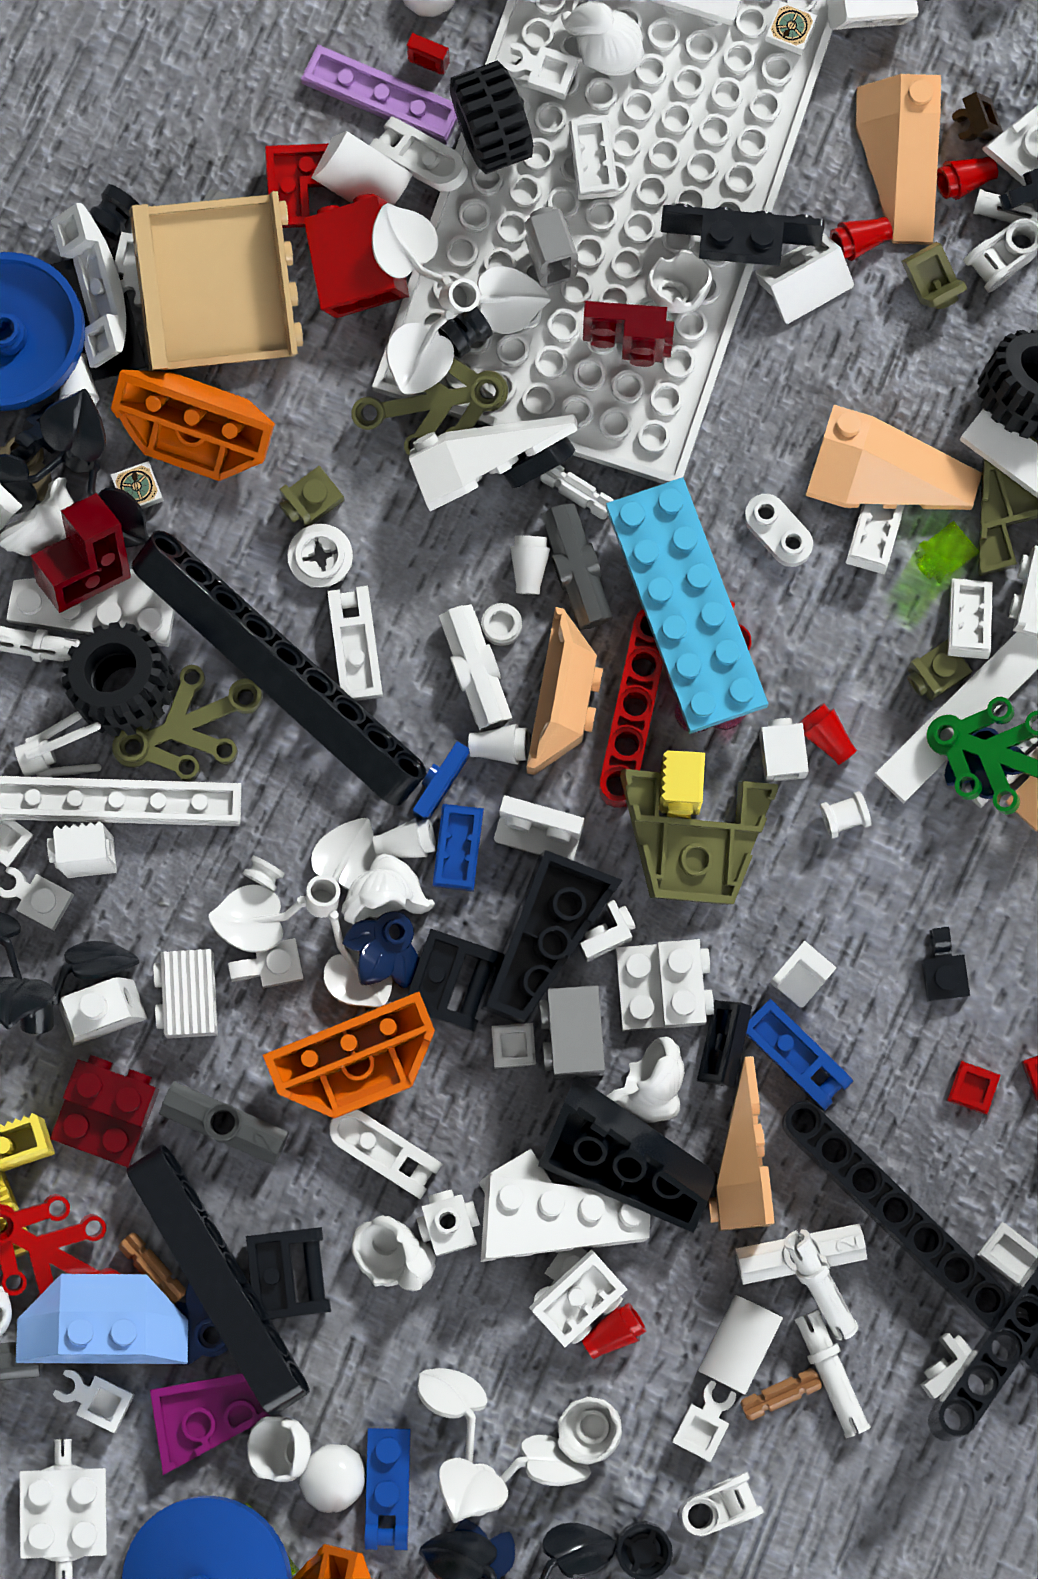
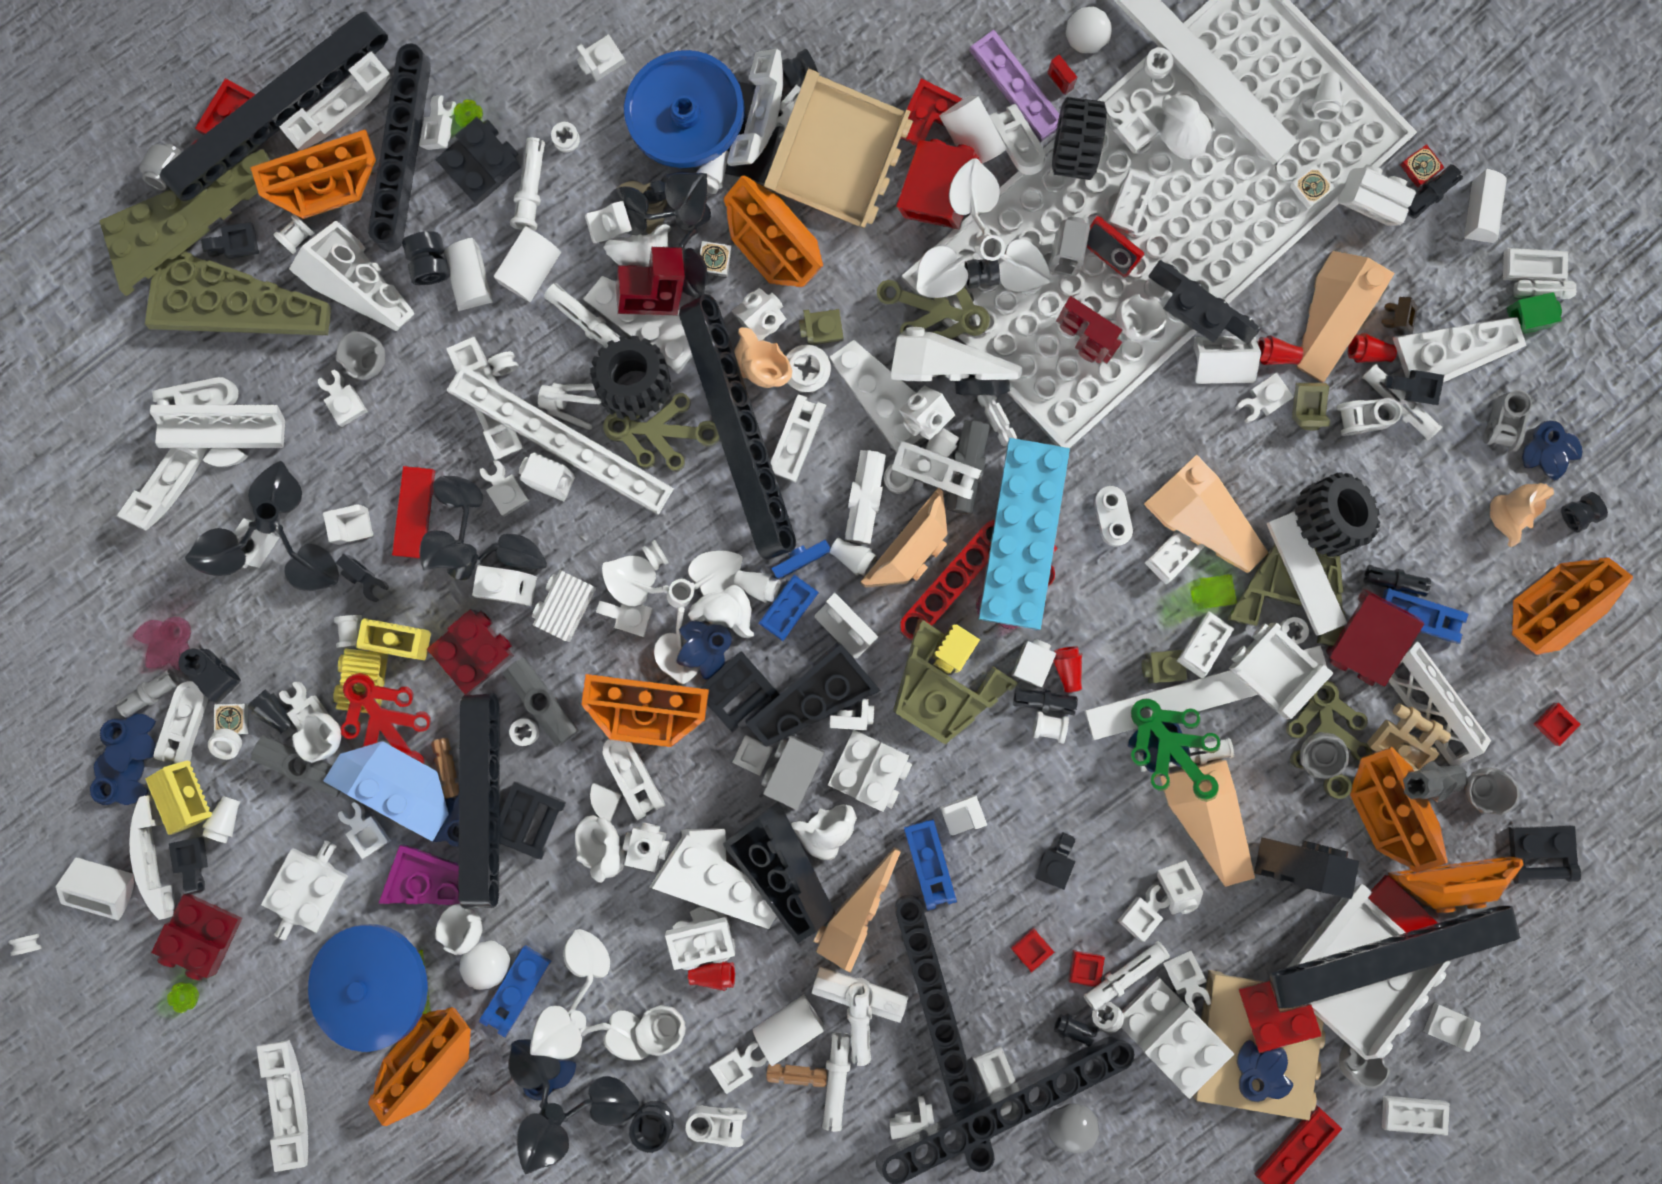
camera: 35 degrees right, 5 degrees up
black tile [697,1000,752,1088] -> none
none -> white bush [509,718,539,746]
none -> white tile [590,783,622,823]
none -> white brick [732,288,787,341]
none -> light nougat hair [734,327,792,388]
none -> white wing [829,340,925,454]
none -> white plate [891,441,981,499]
none -> white brick [899,385,955,440]
none -> black pin [1013,687,1078,716]
none -> slope [1086,216,1145,278]
none -> white plate [1235,373,1294,423]

